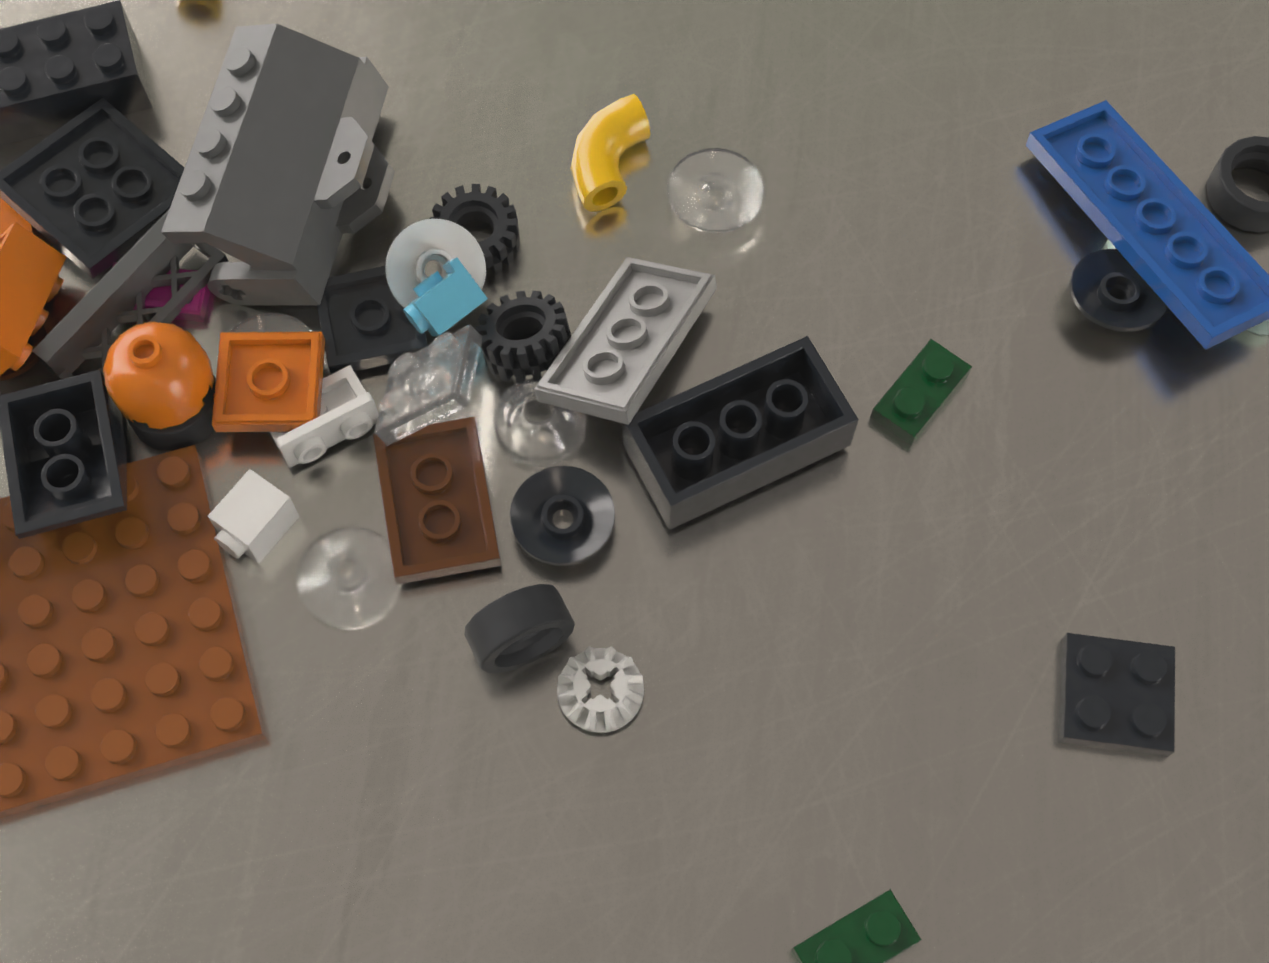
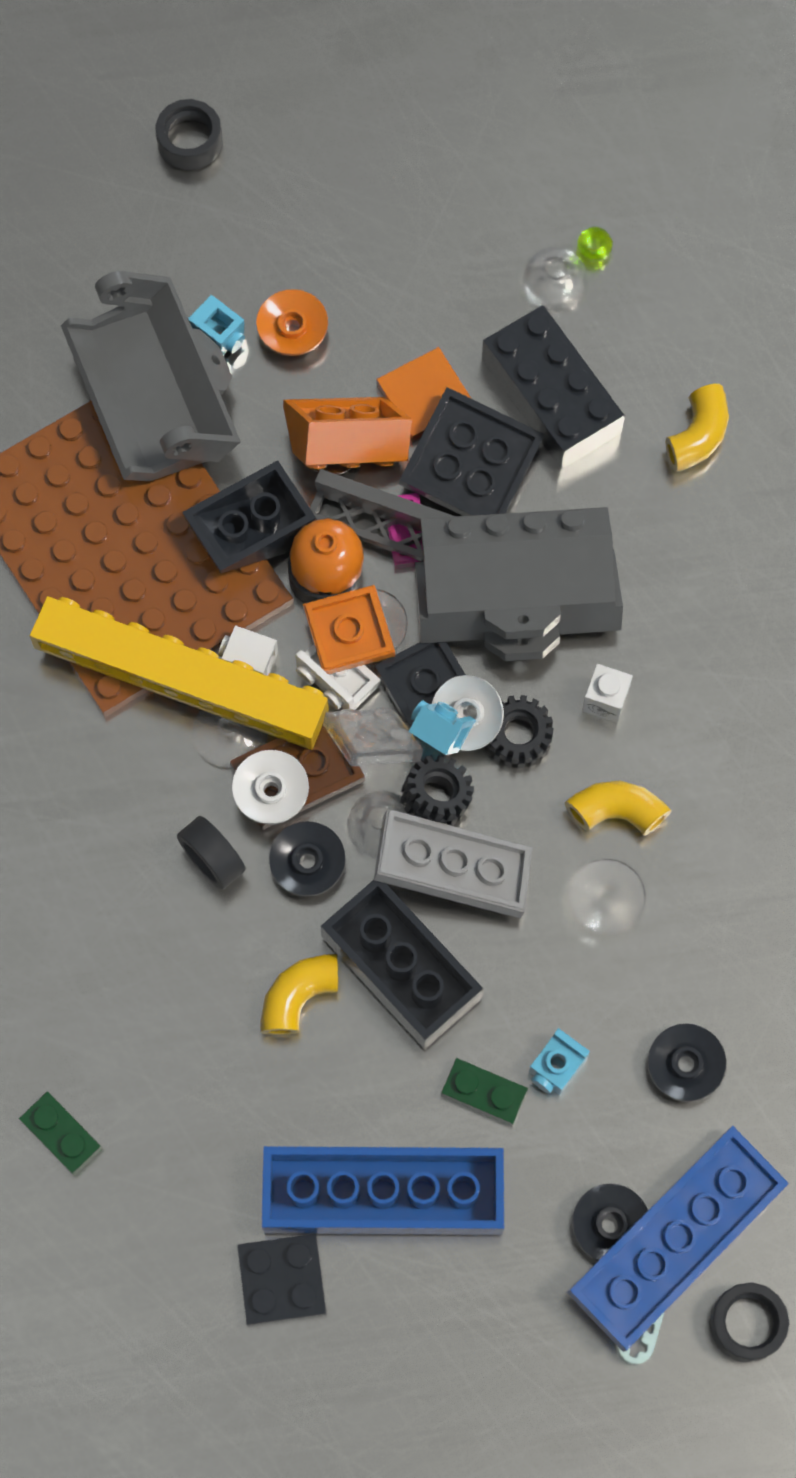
camera: 75 degrees right, 5 degrees up
white gear [557,646,644,733] -> none
none -> yellow brick [30,596,329,750]
none -> white dish [232,750,309,824]
none -> yellow cylinder [260,954,338,1035]
none -> blue brick [262,1146,504,1235]
none -> medium azure brick [529,1028,590,1095]
none -> white brick [582,664,633,723]
none -> black dish [648,1023,727,1102]

